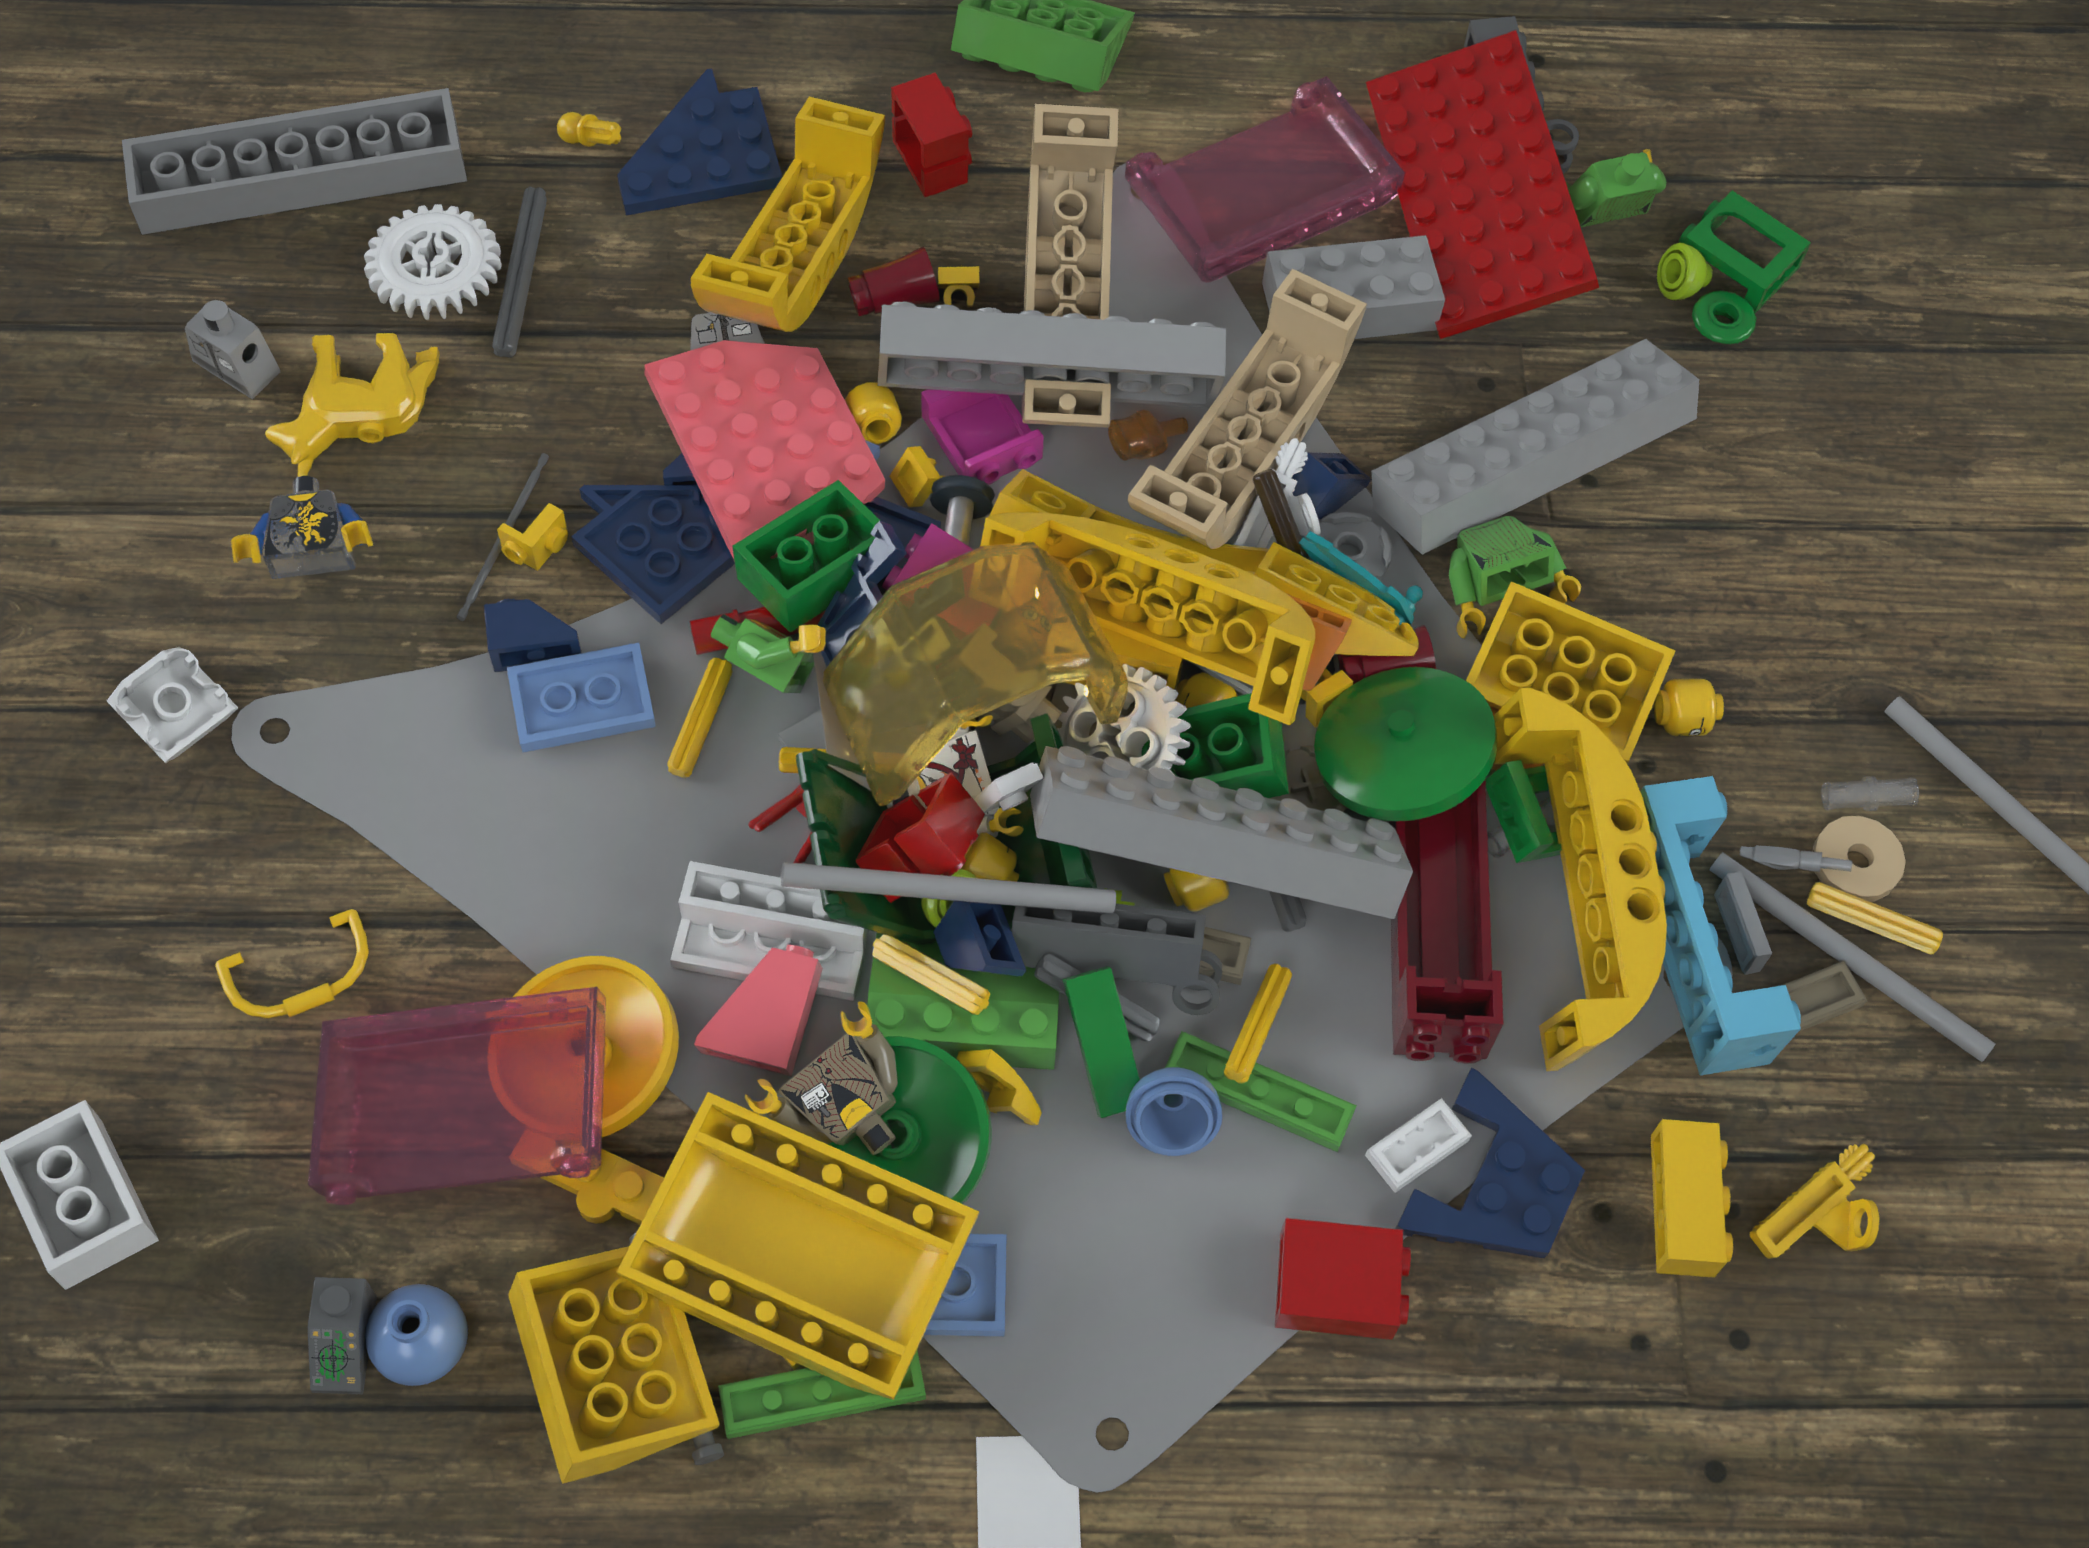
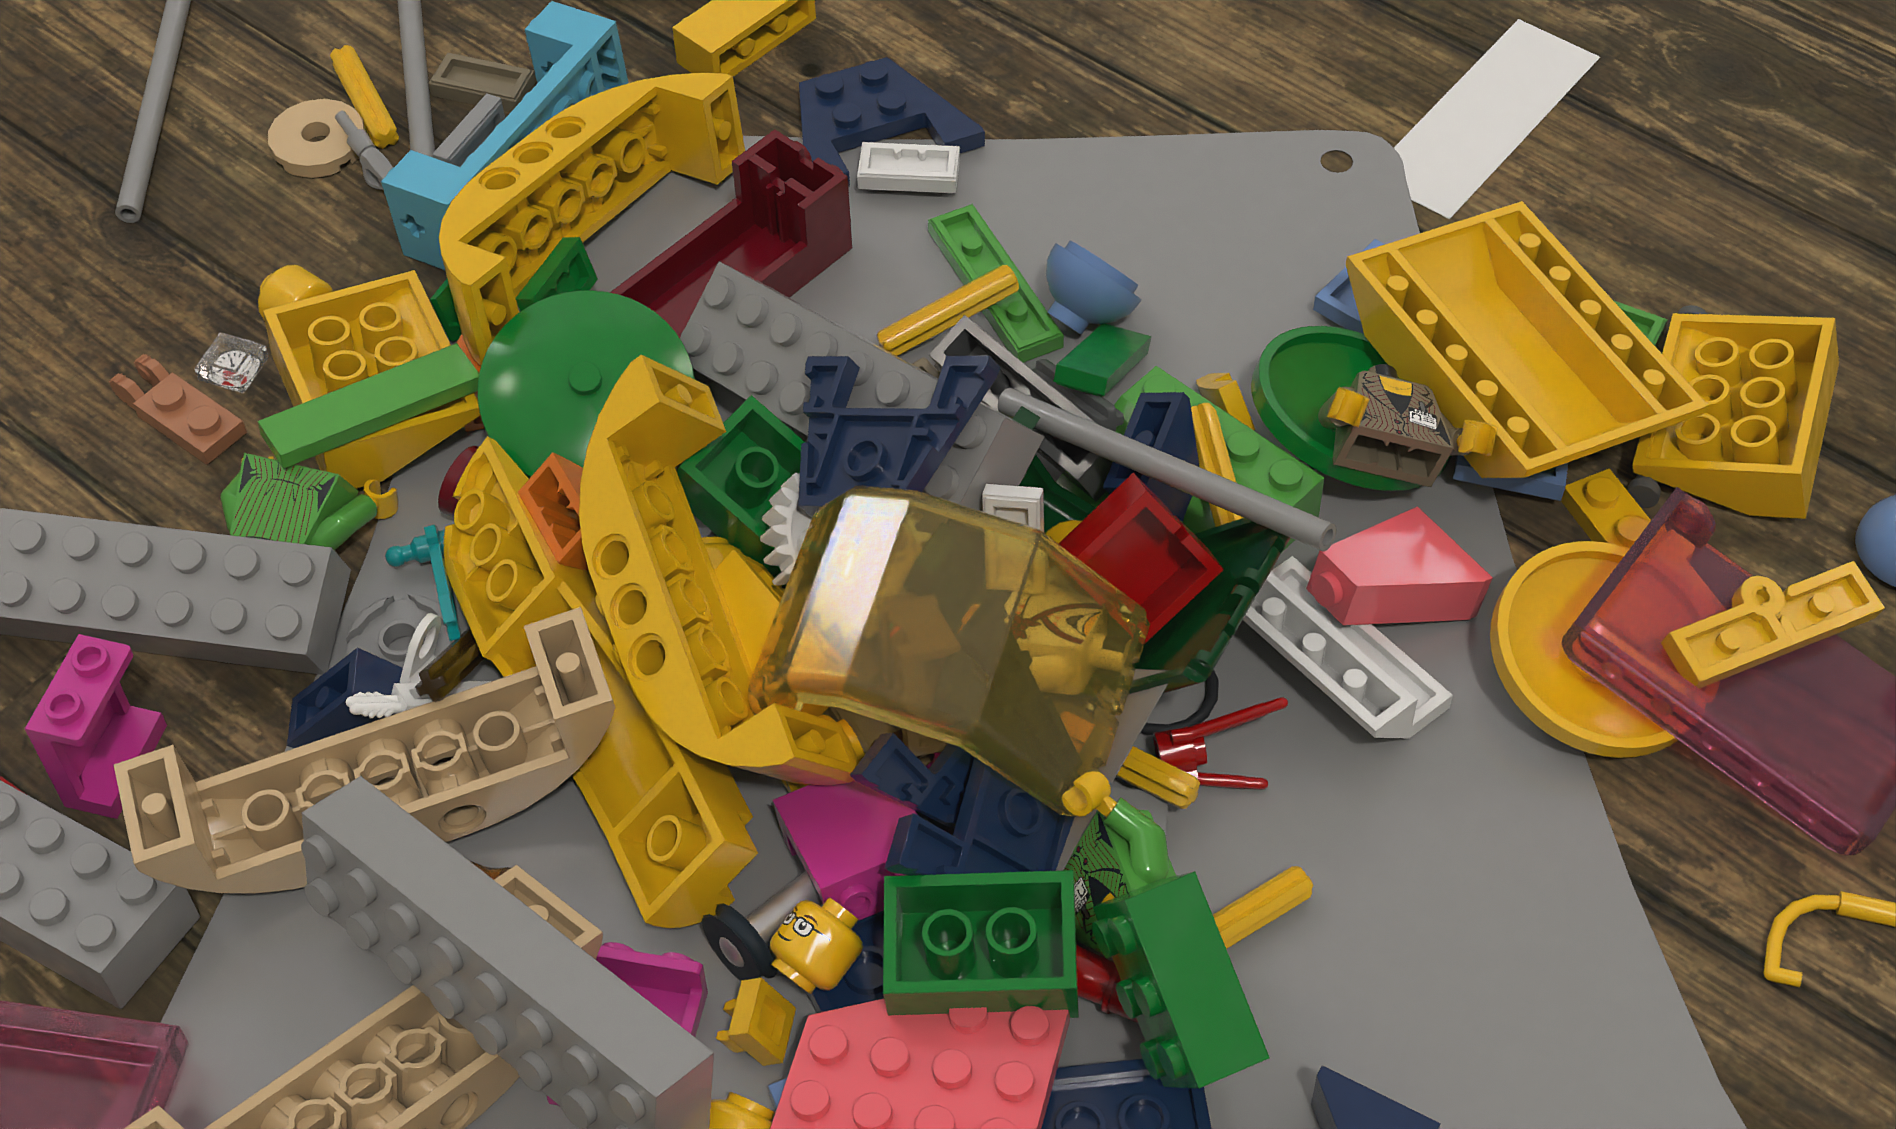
camera: 135 degrees left, 10 degrees down
medium blue plate [507,643,656,753] -> none
red brick [1275,1218,1411,1340] -> none
clear pin [1821,776,1919,812] -> none
none -> dark pink panel [25,634,167,819]
none -> nougat hinge [109,354,247,465]
none -> clear tile [194,332,269,393]
none -> bright green tile [258,343,479,469]
none -> yellow head [770,897,863,994]
none -> dark blue wing [798,356,1000,520]
none -> green brick [1092,871,1270,1089]
none -> yellow hinge [1661,561,1885,692]

